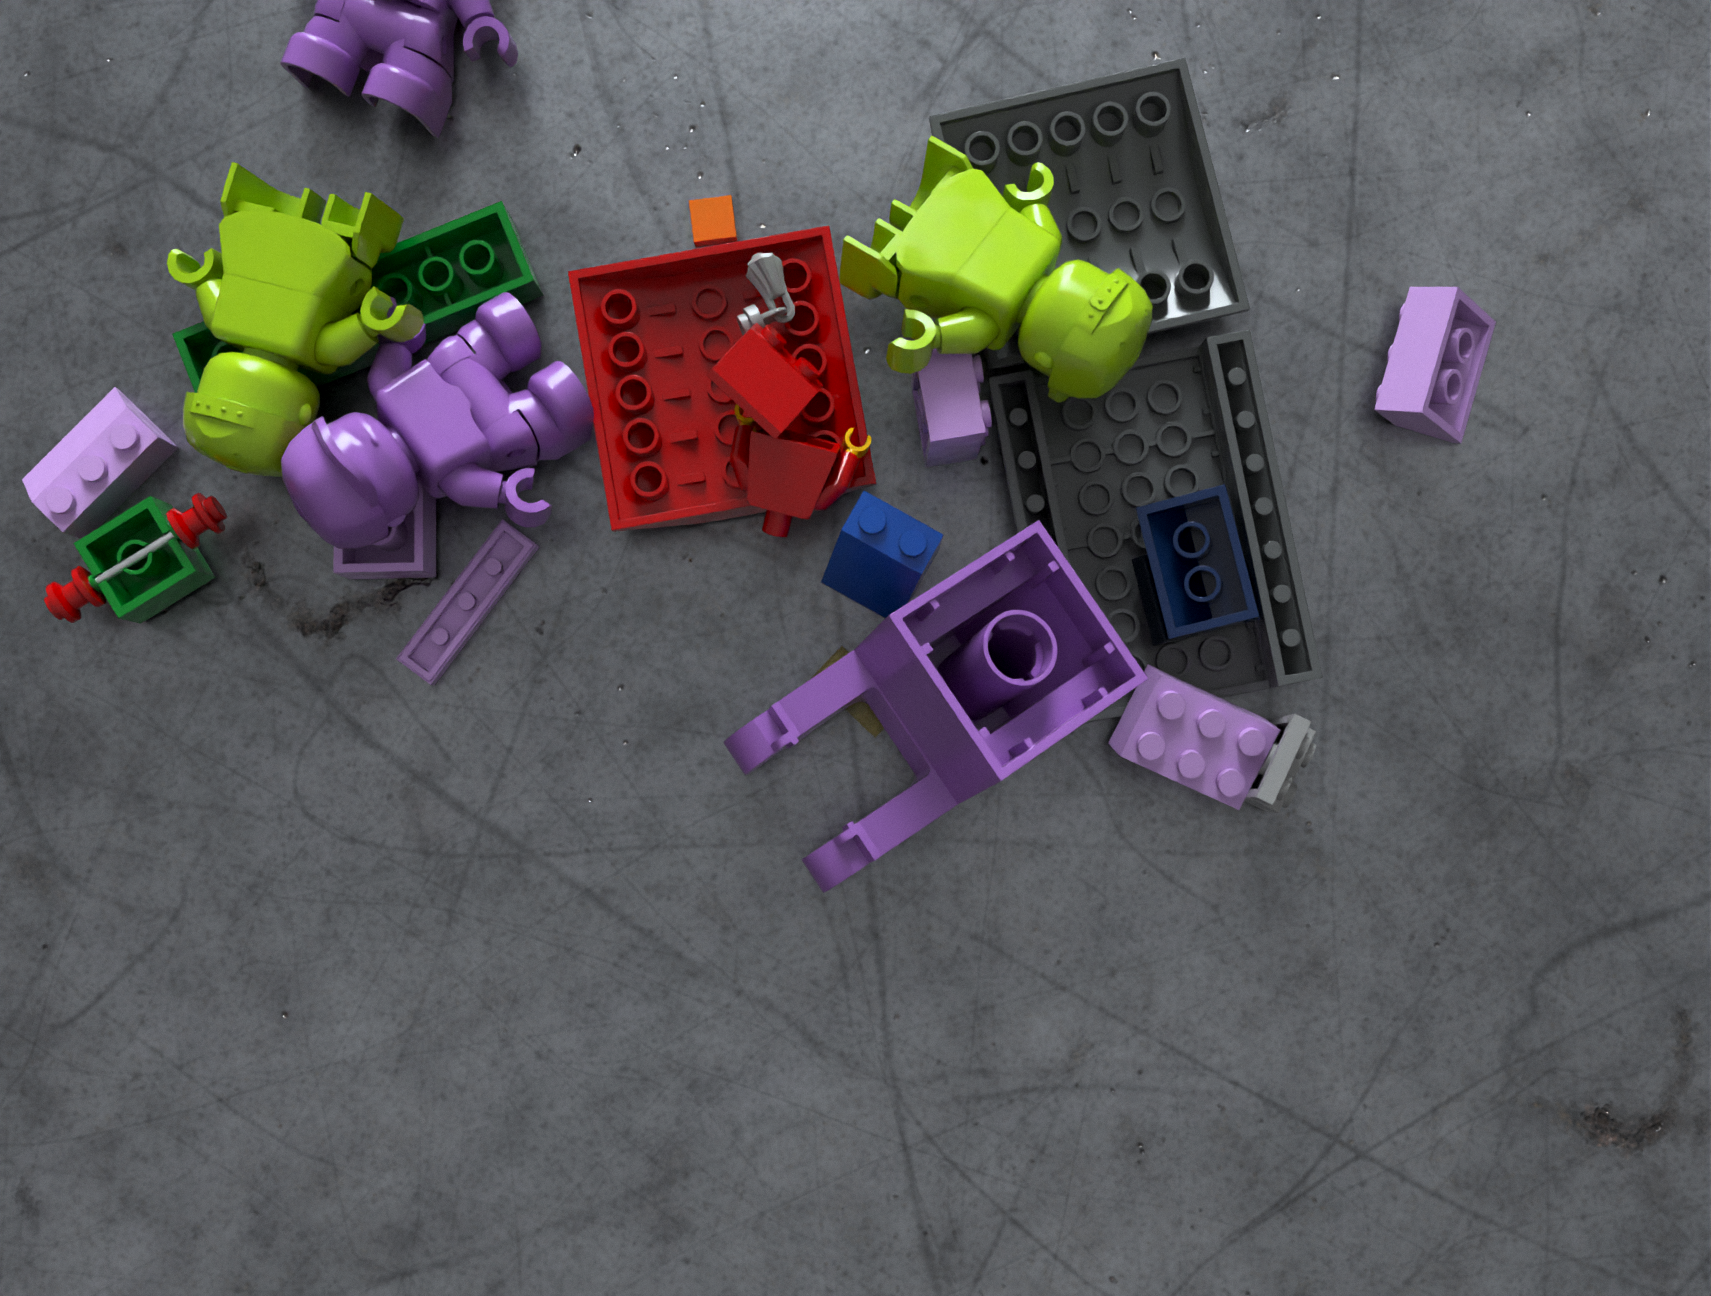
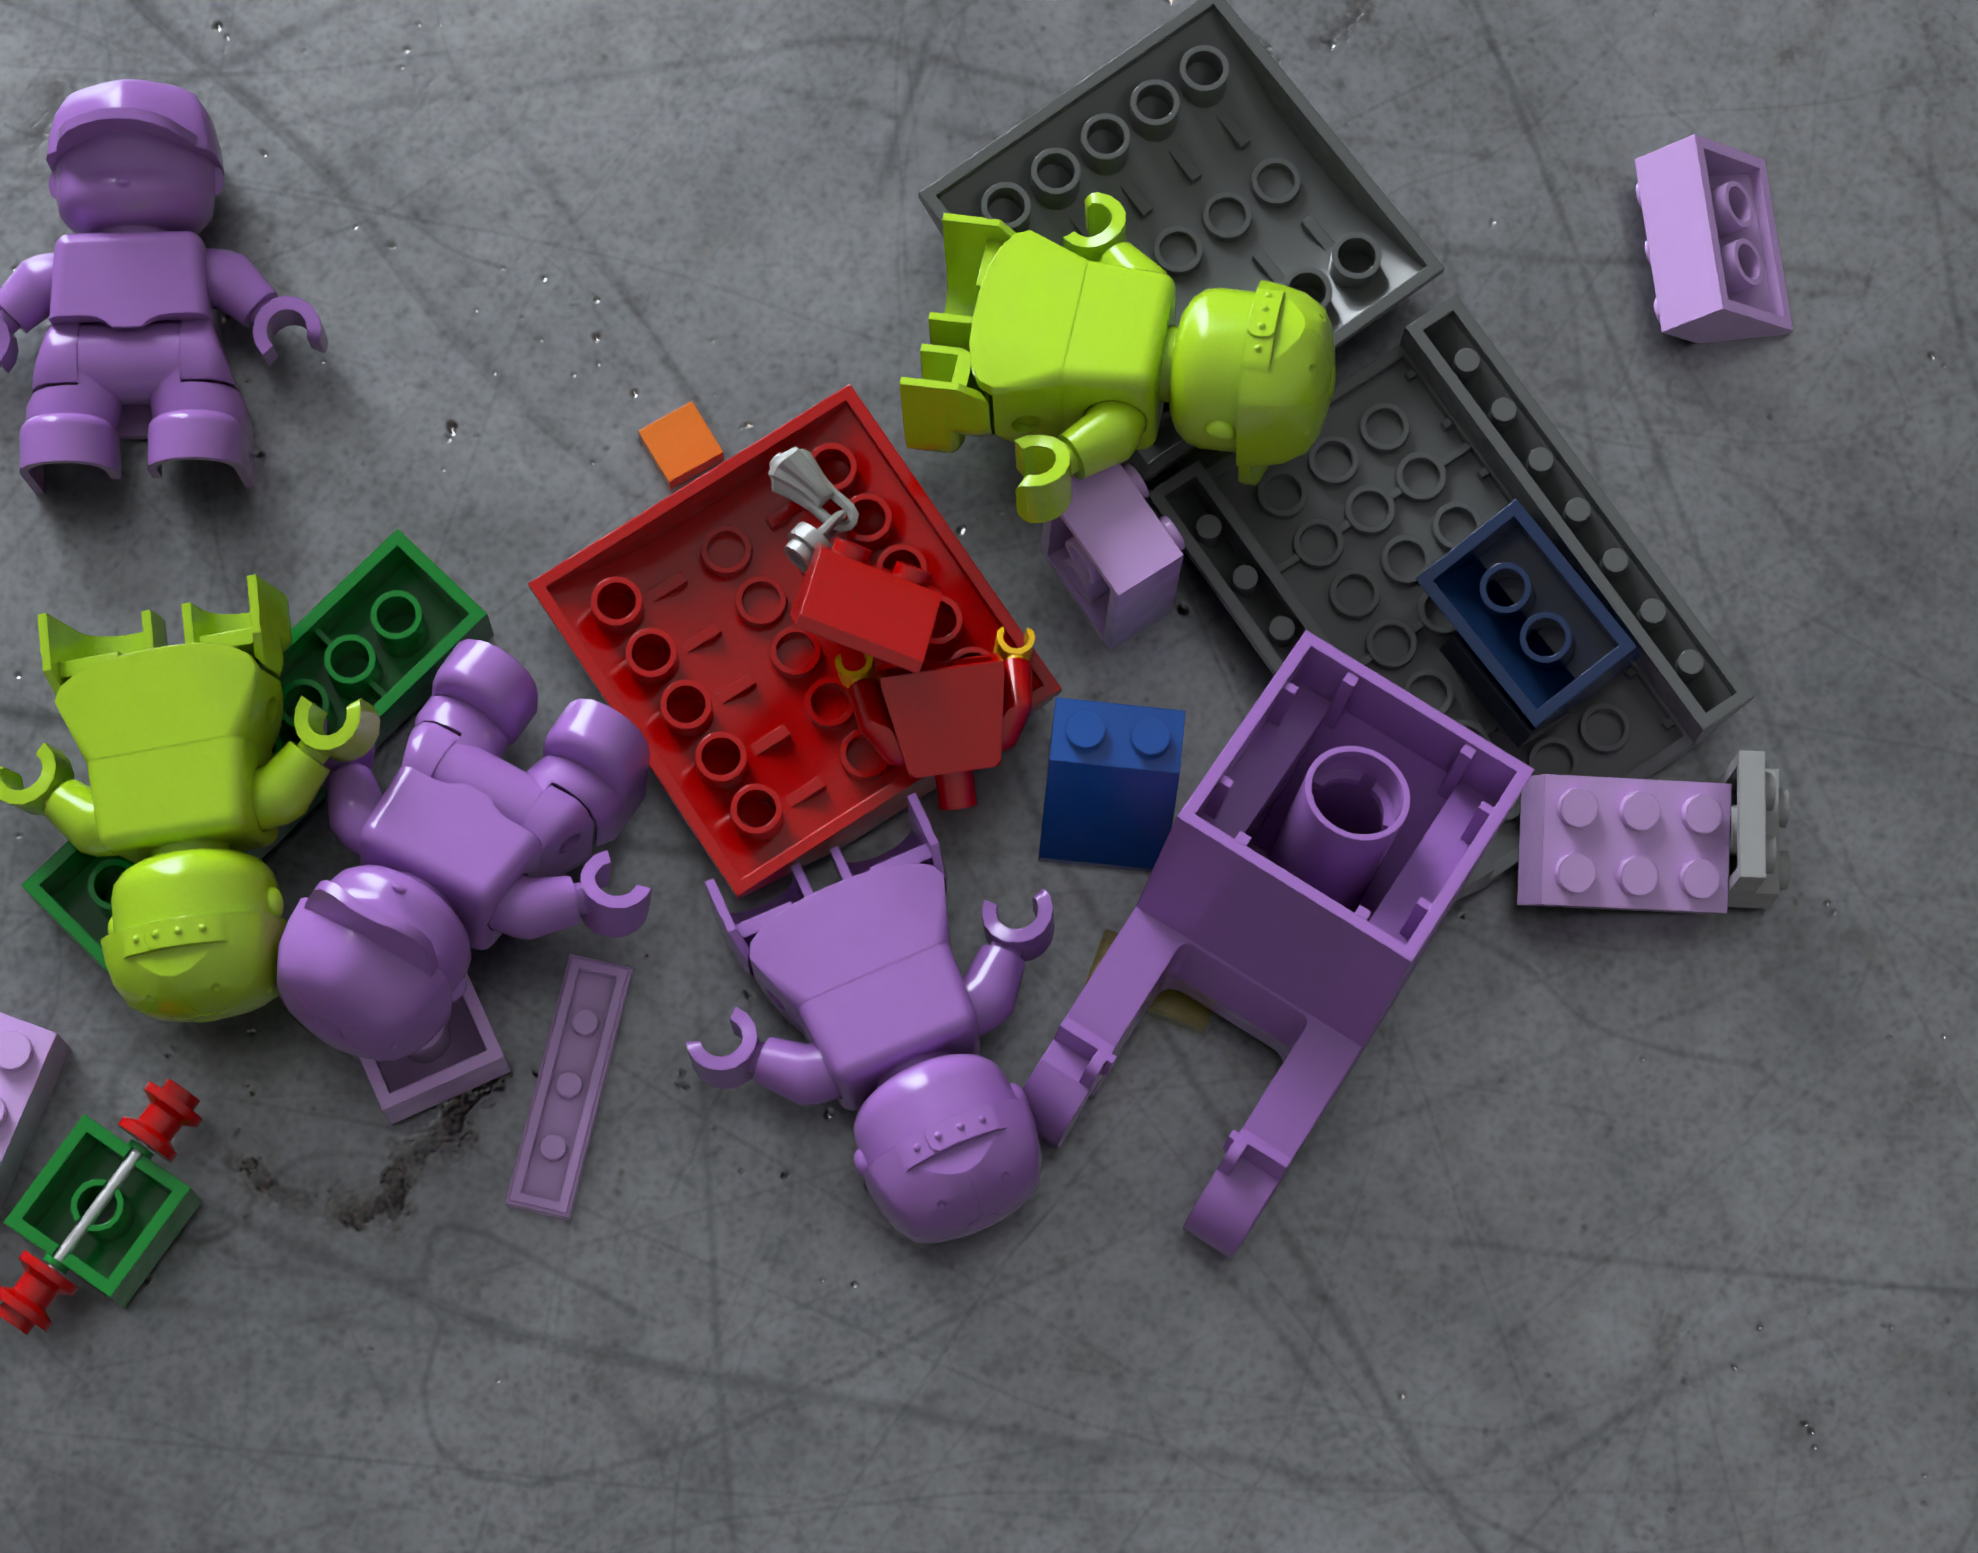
camera: 30 degrees left, 10 degrees down
none -> medium lavender piece [686,792,1055,1243]

